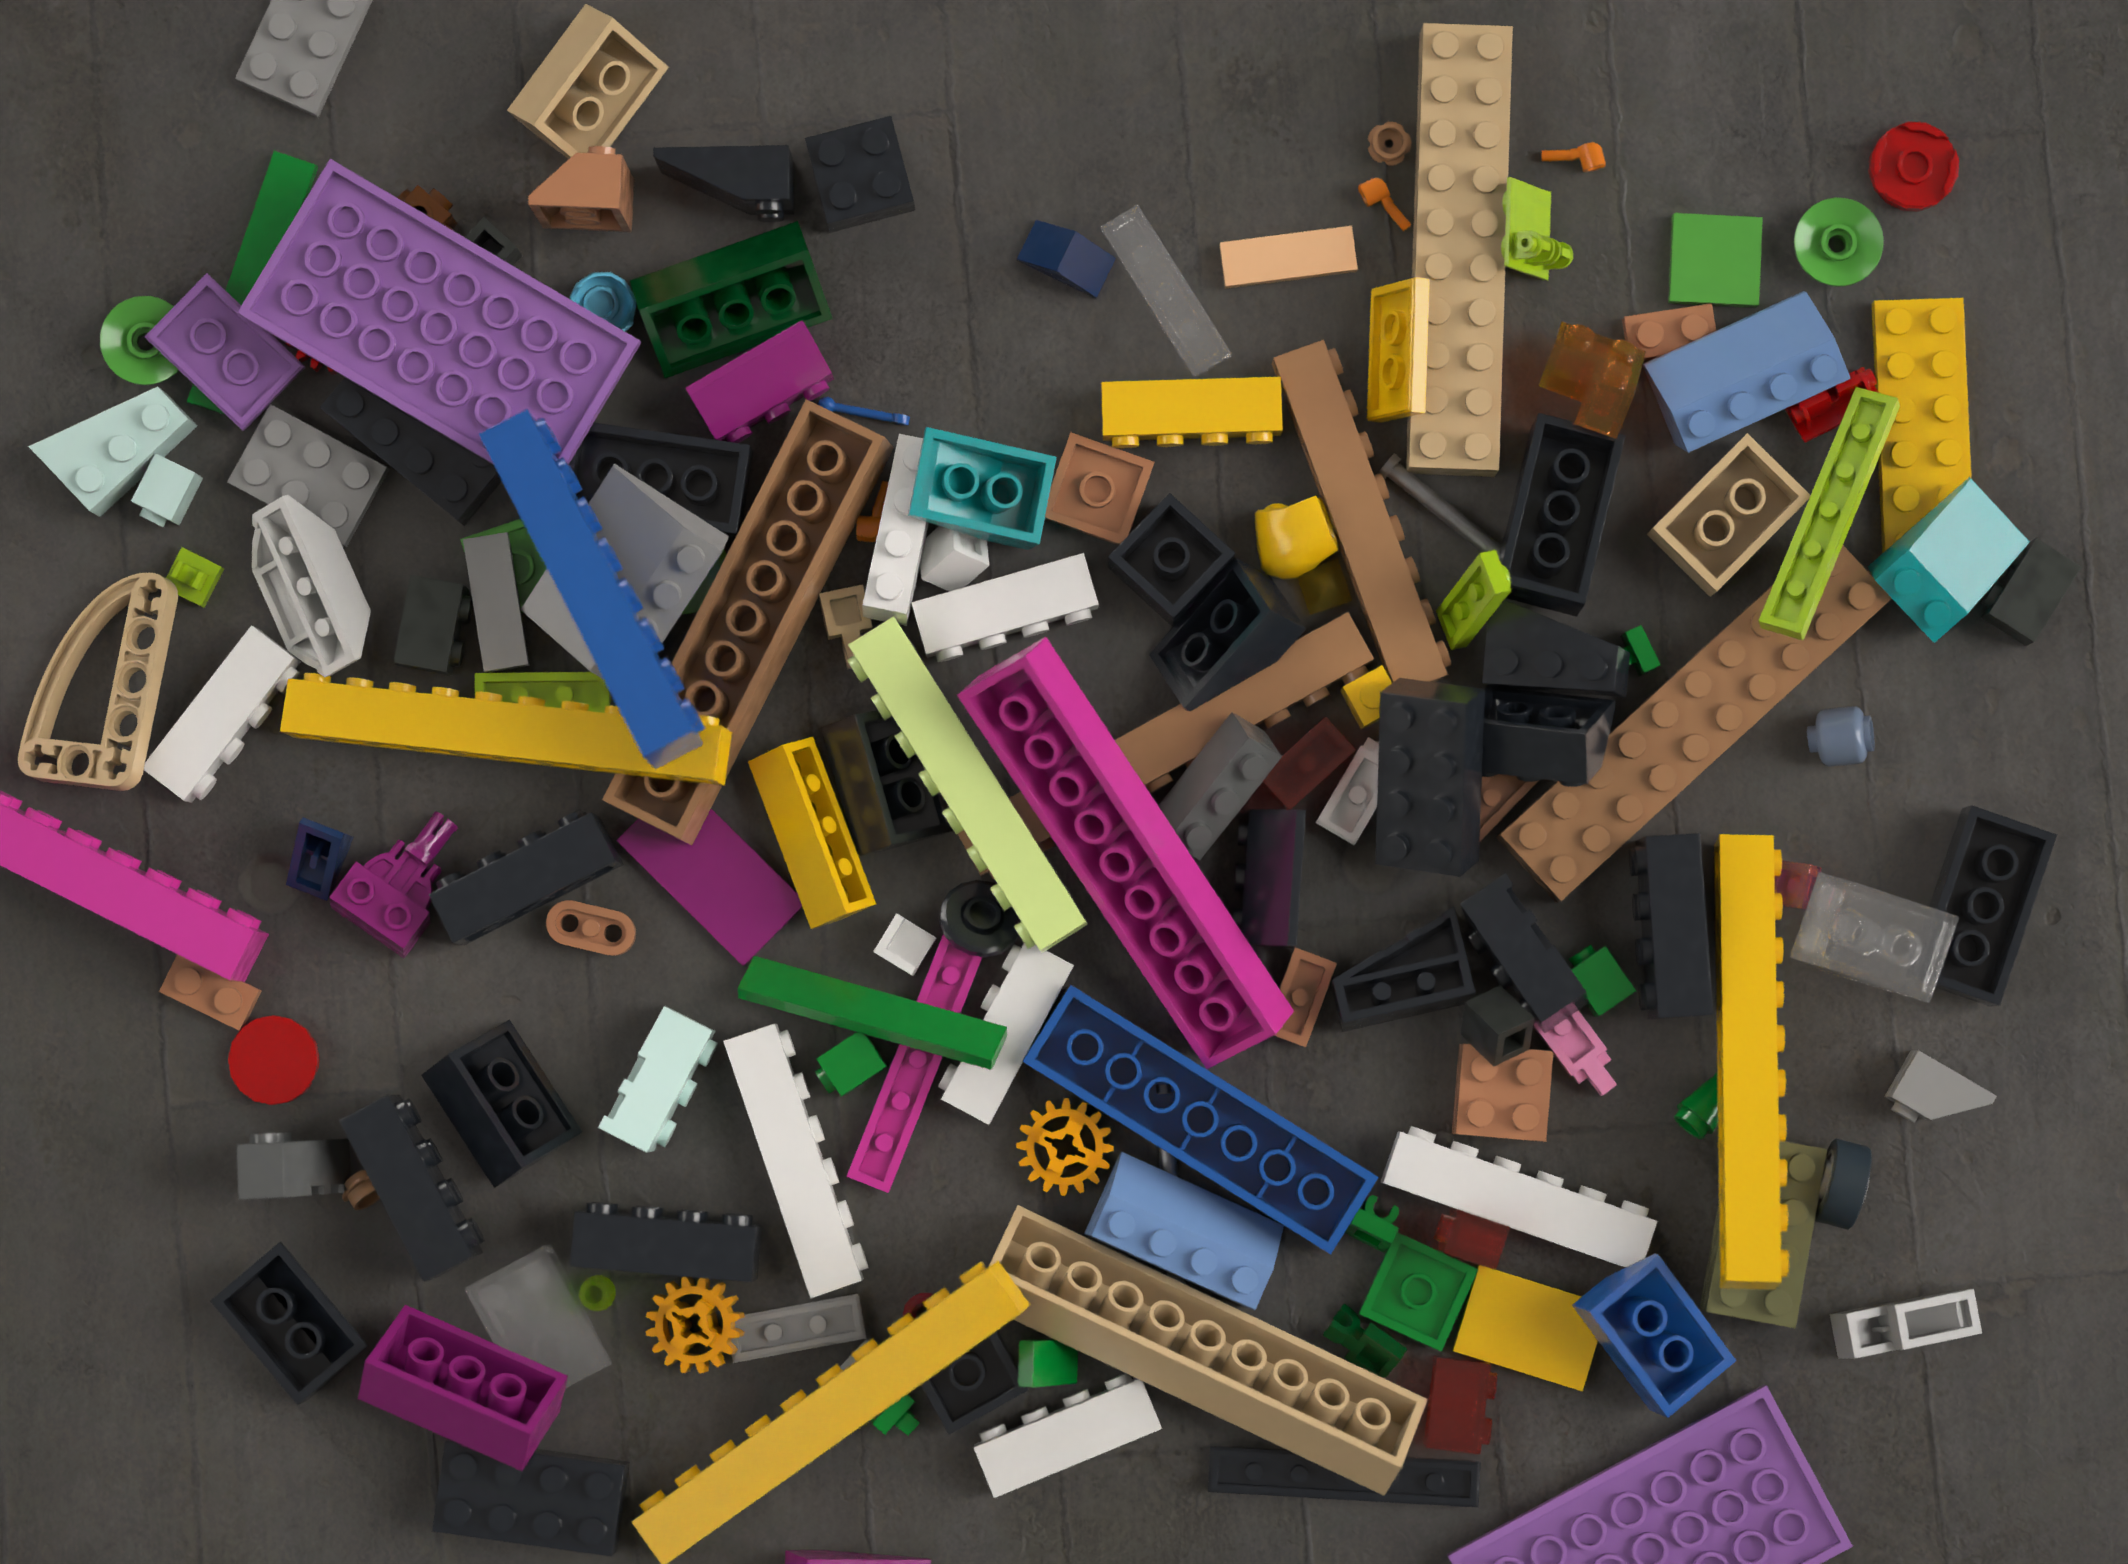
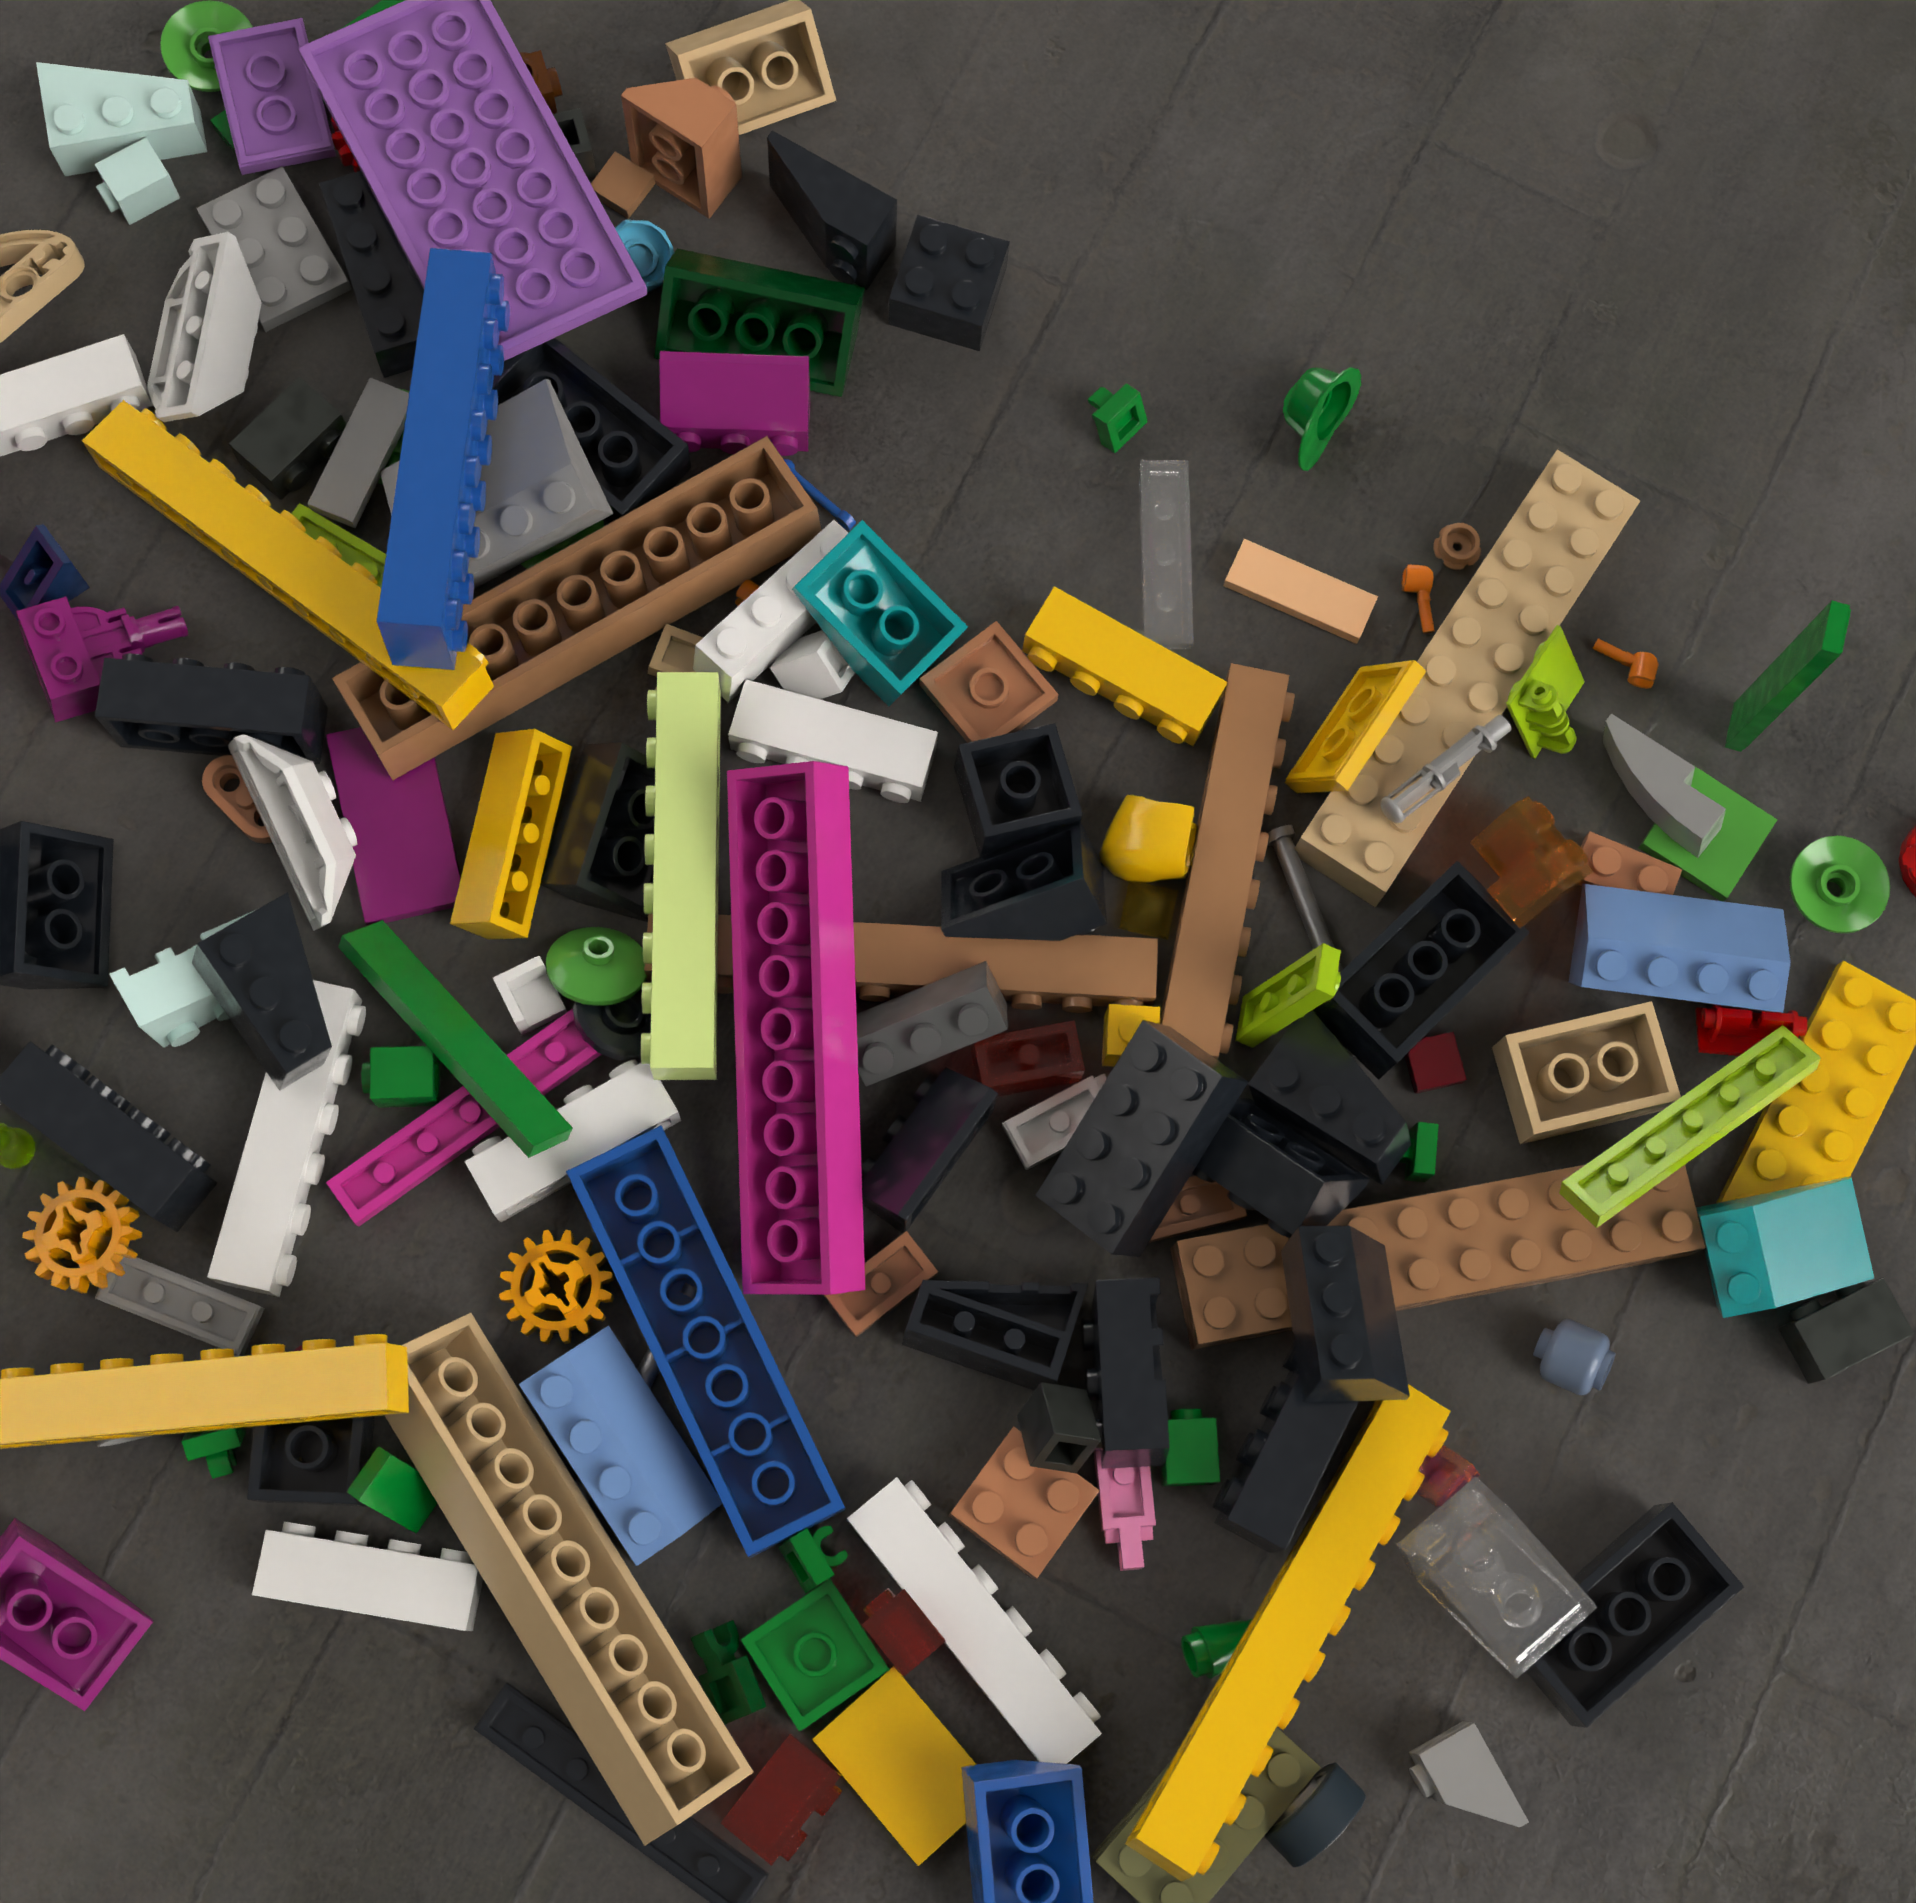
camera: 20 degrees right, 10 degrees down
lime tile [166,547,224,608] -> none
dark blue slope [1017,220,1116,299] -> none
none -> black wedge [192,892,332,1091]
none -> white wedge [228,734,357,931]
none -> bright green dish [546,927,647,1006]
none -> medium nougat tile [591,151,655,219]
none -> green tile [1087,383,1148,453]
none -> black slope [1281,1226,1410,1402]
none -> green piece [1283,367,1362,471]
none -> light grey piece [1380,715,1511,823]
none -> dark red tile [1405,1031,1467,1094]
none -> light grey slope [1603,714,1726,858]
none -> green tile [1725,600,1851,752]

